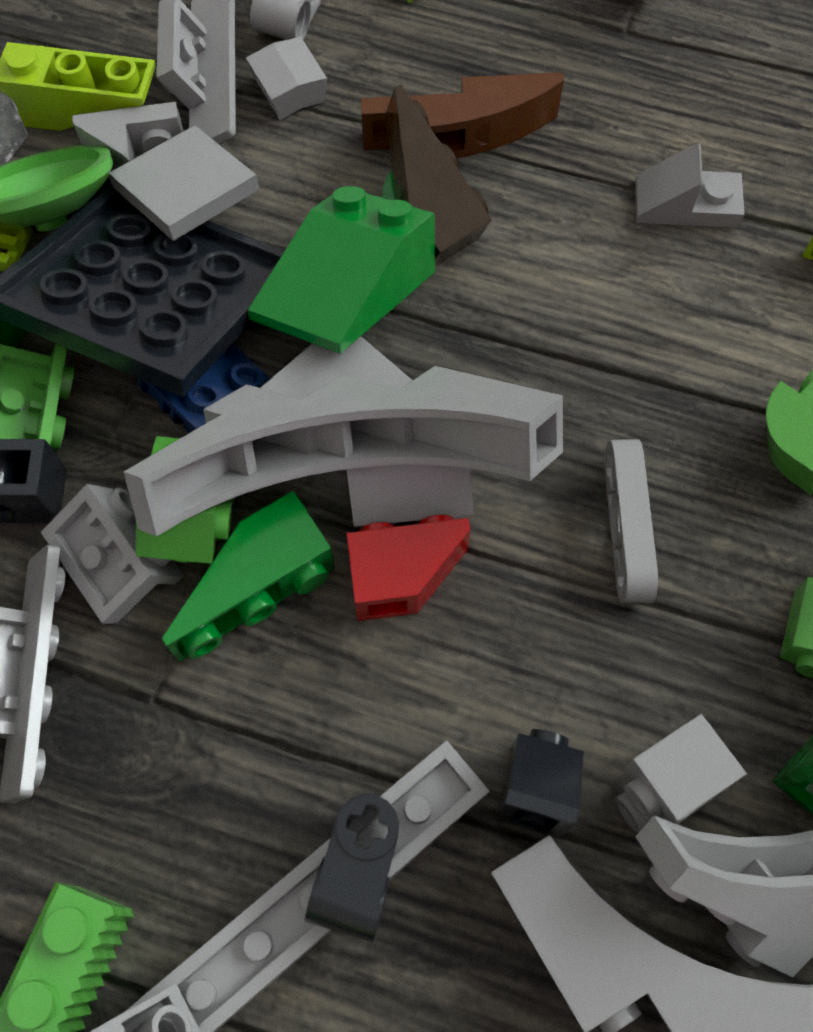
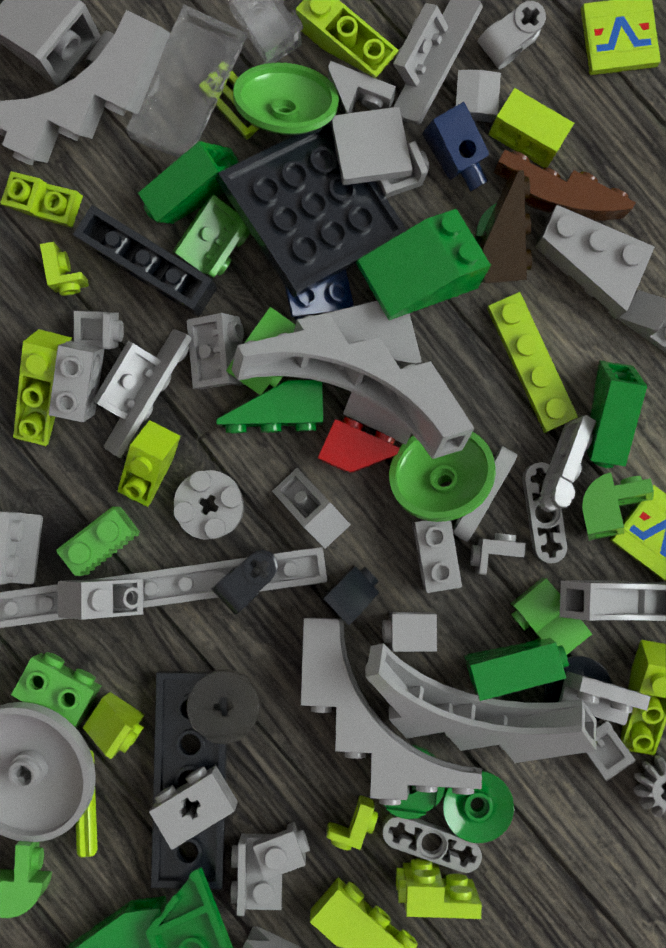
camera: 35 degrees right, 20 degrees up
none -> lime slope [117,420,181,507]
none -> light grey plate [173,470,244,540]
none -> light grey slope [272,468,351,549]
none -> light grey bracket [377,141,429,198]
none -> bright green dish [389,432,496,522]
none -> light grey brick [412,520,462,593]
none -> dark blue torso [422,102,489,192]
none -> light grey bracket [470,533,526,575]
none -> lime plate [487,292,578,433]
none -> lime hinge [488,88,574,168]
none -> light grey beam [522,462,567,563]
none -> light grey wedge [535,205,655,319]
none -> light grey hinge [538,415,596,513]
none -> green slope [586,360,647,468]

